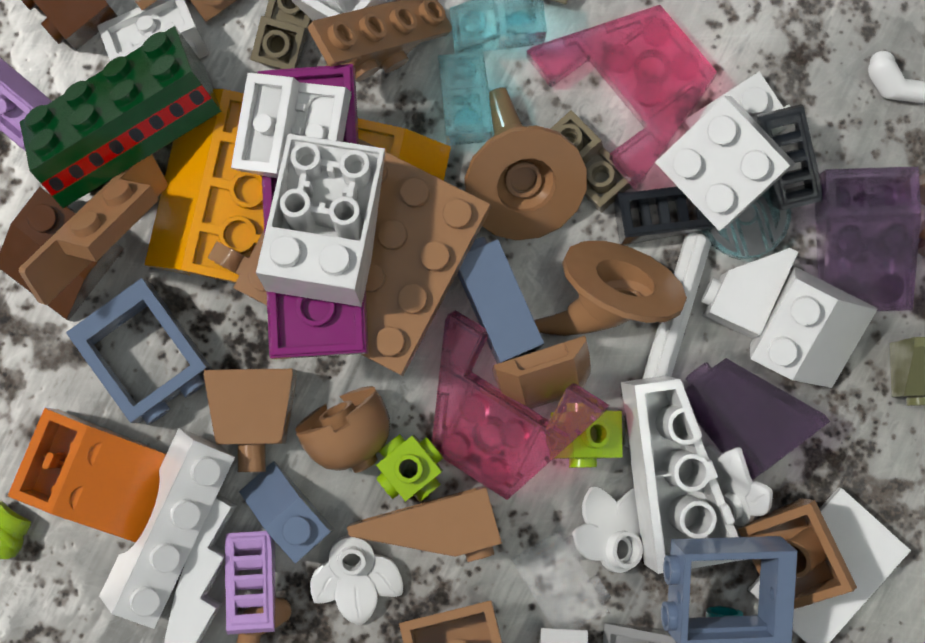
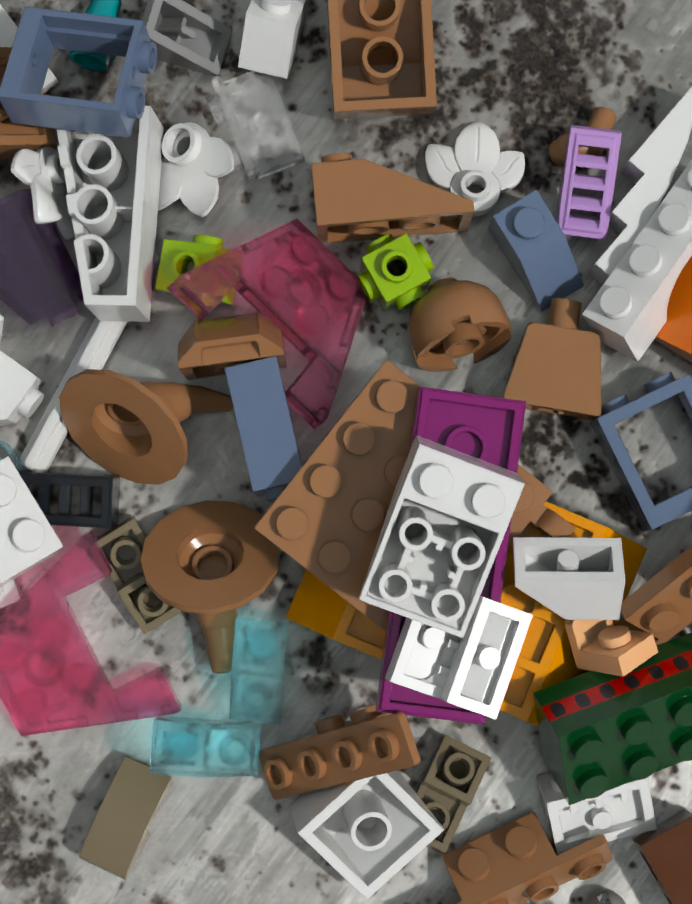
camera: 170 degrees left, 0 degrees up
none -> white slope [513,537,626,620]
none -> light nougat bracket [565,620,658,677]

